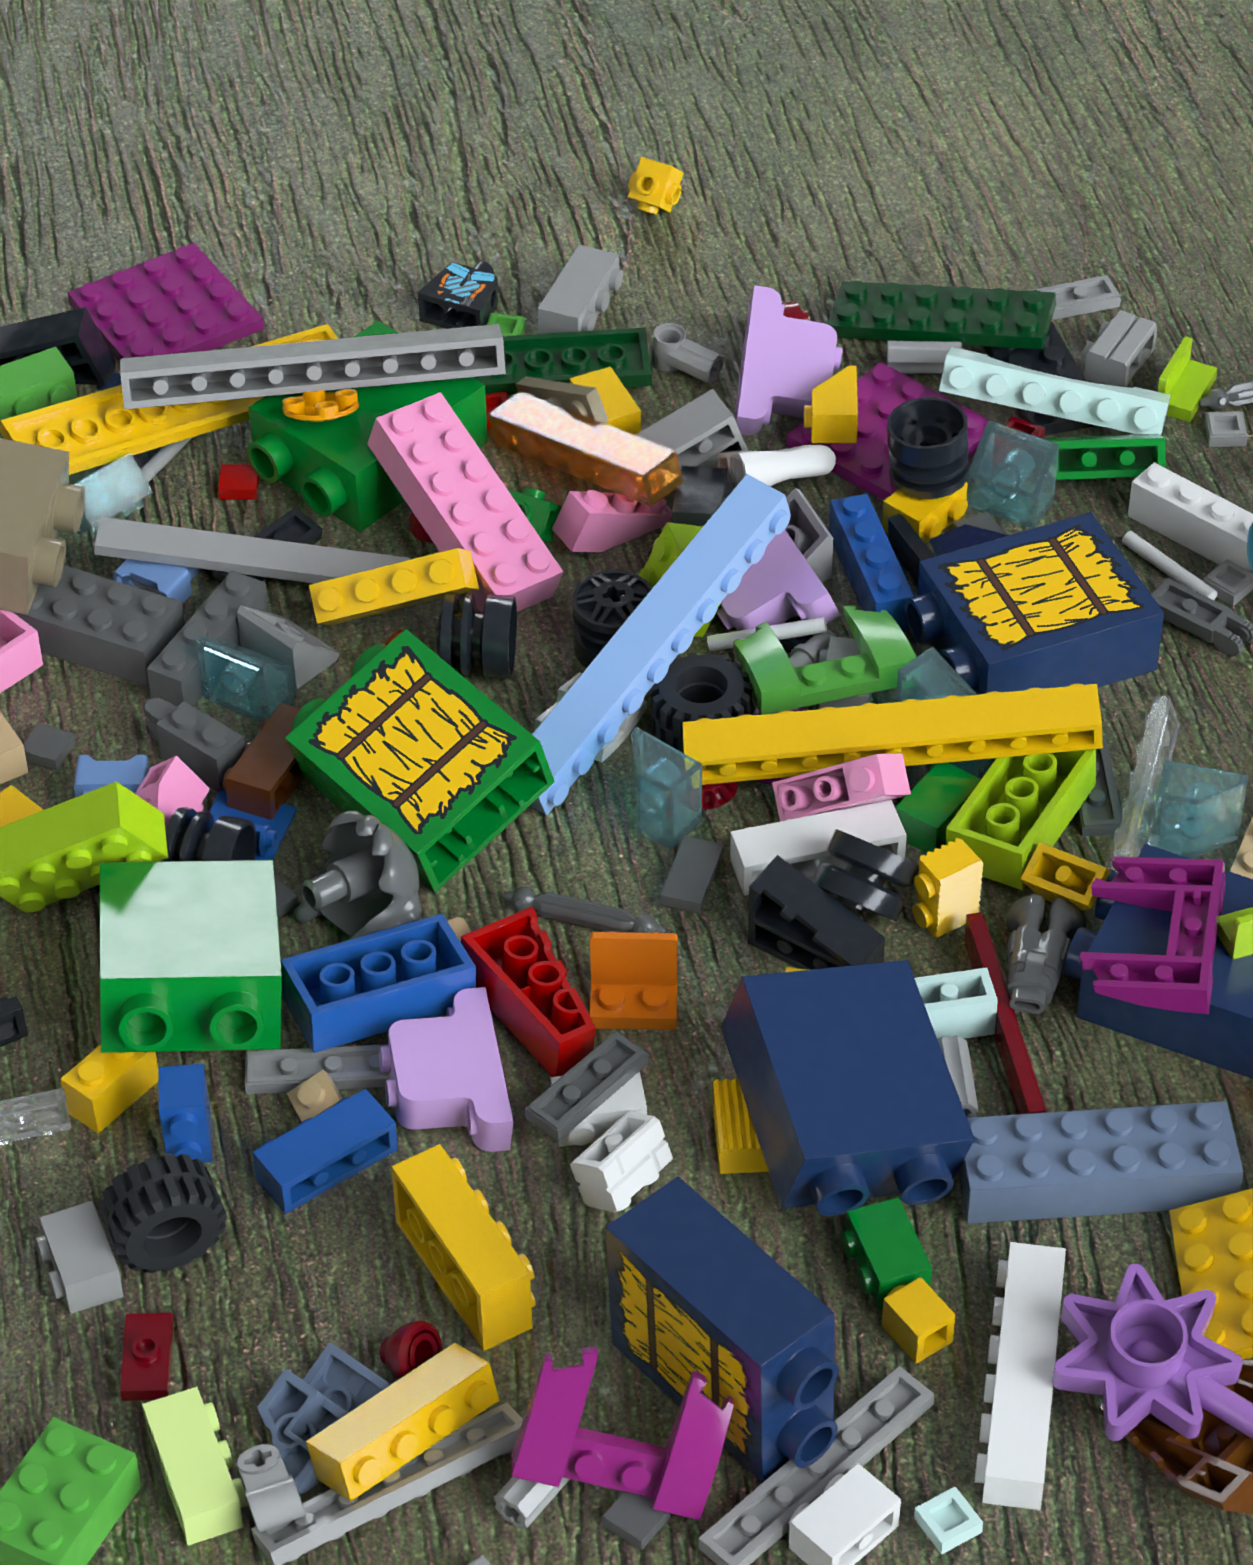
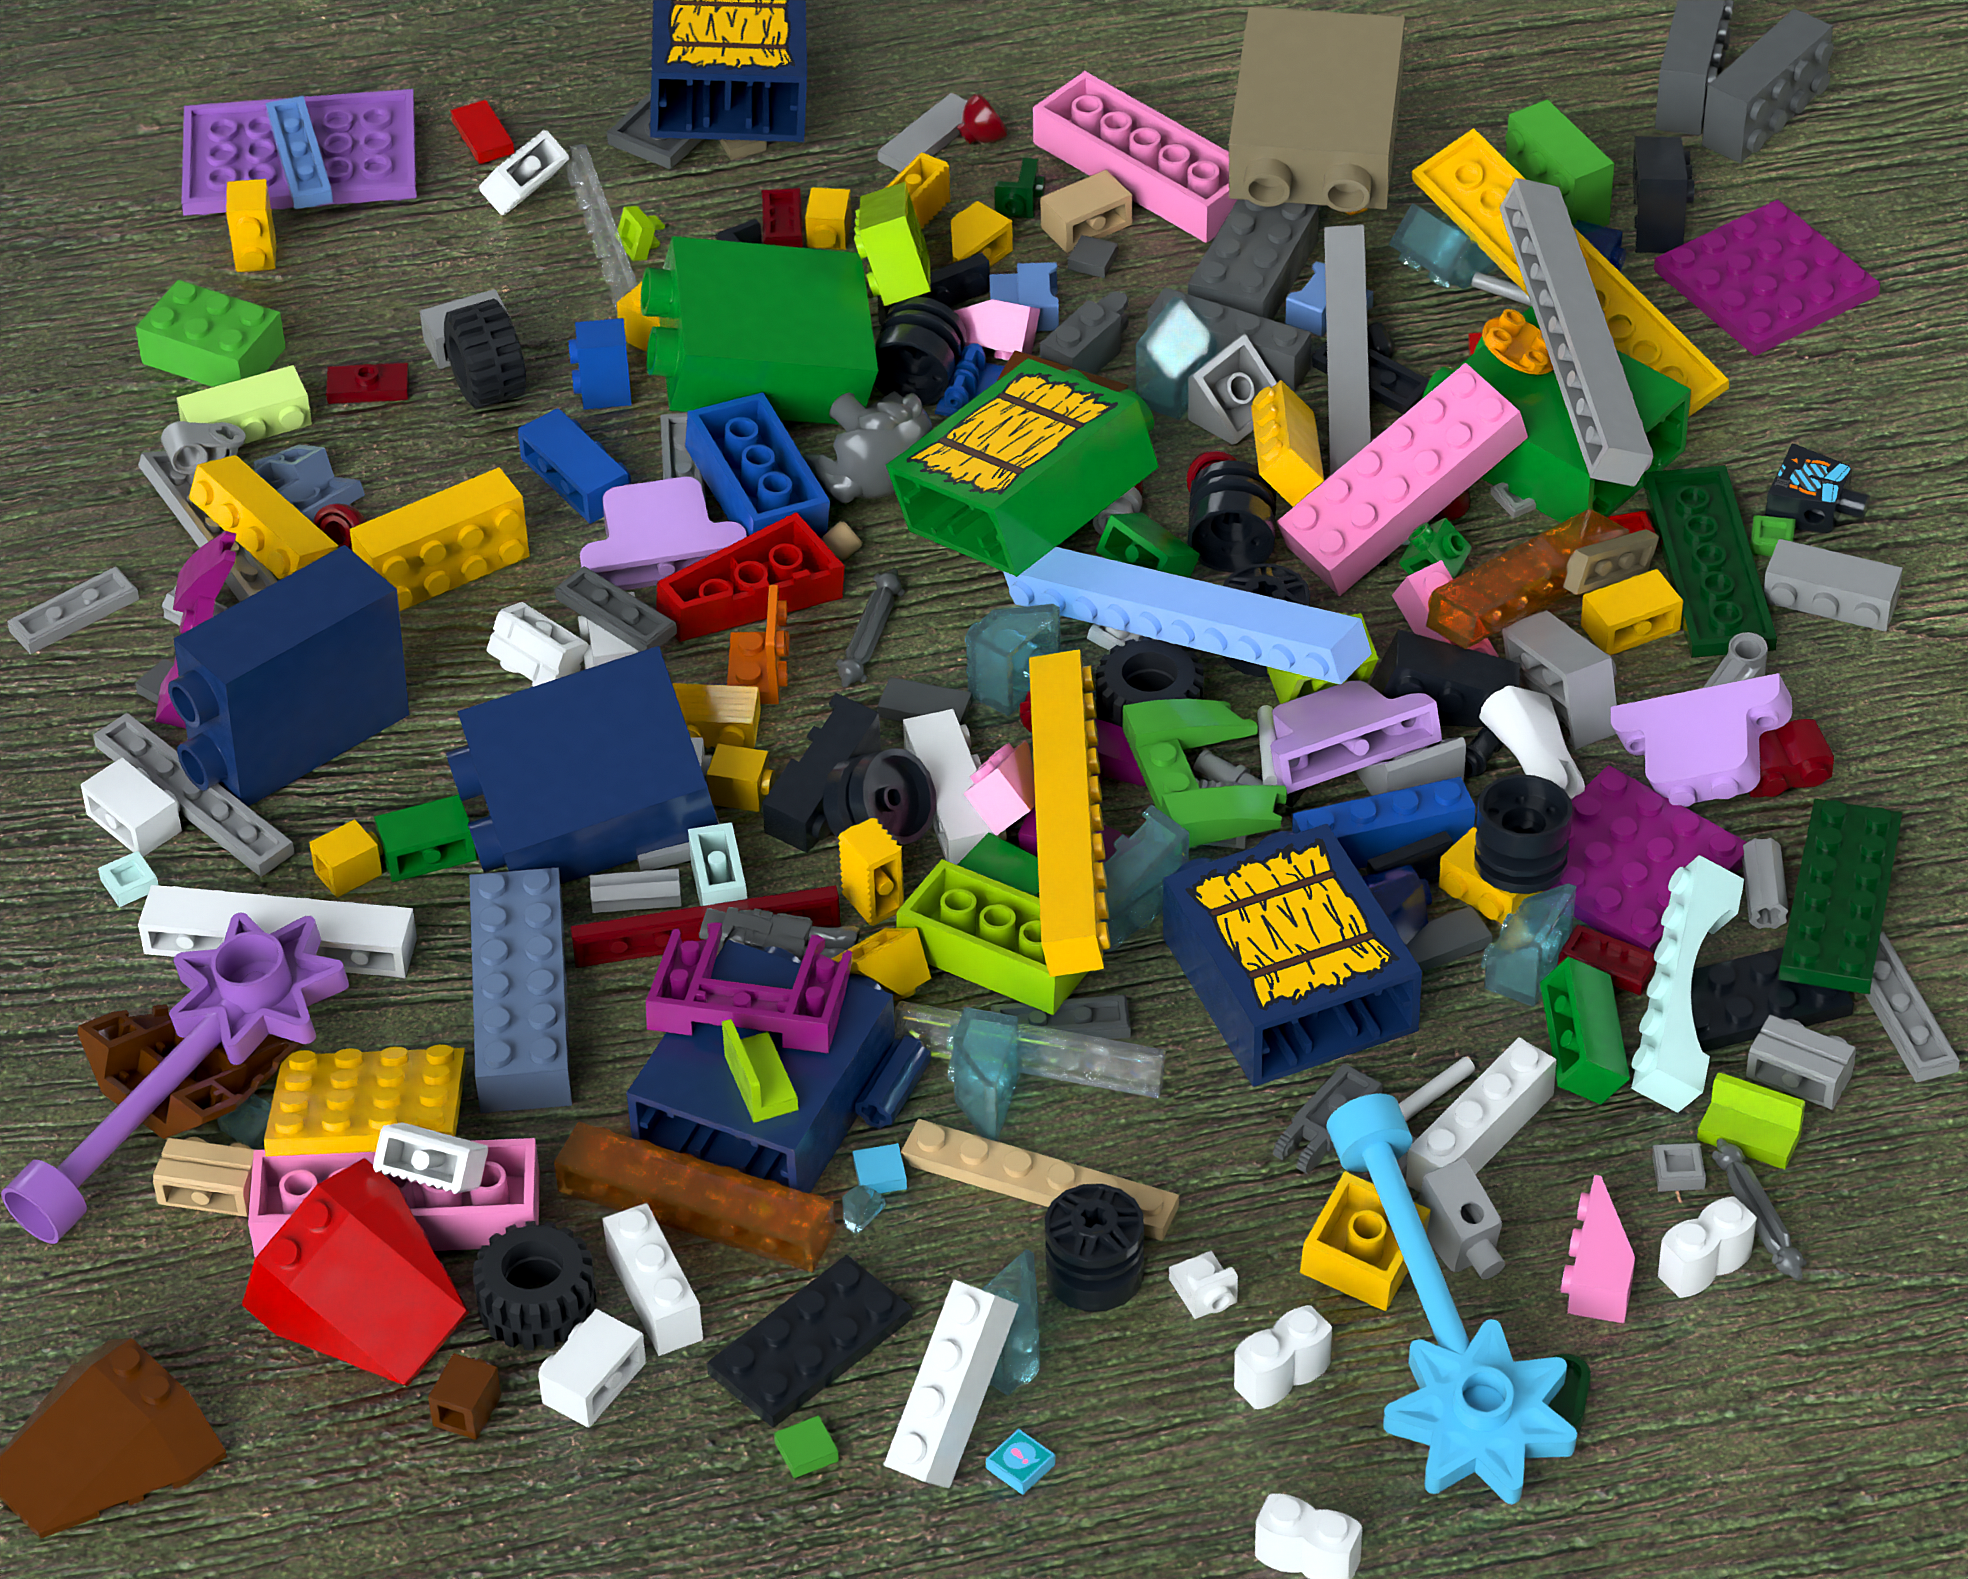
camera: 90 degrees right, 0 degrees up
tan plate [287,1069,342,1122] -> none
yellow slope [804,366,858,444] -> none
none -> yellow brick [672,683,761,749]
none -> green brick [1095,512,1200,578]

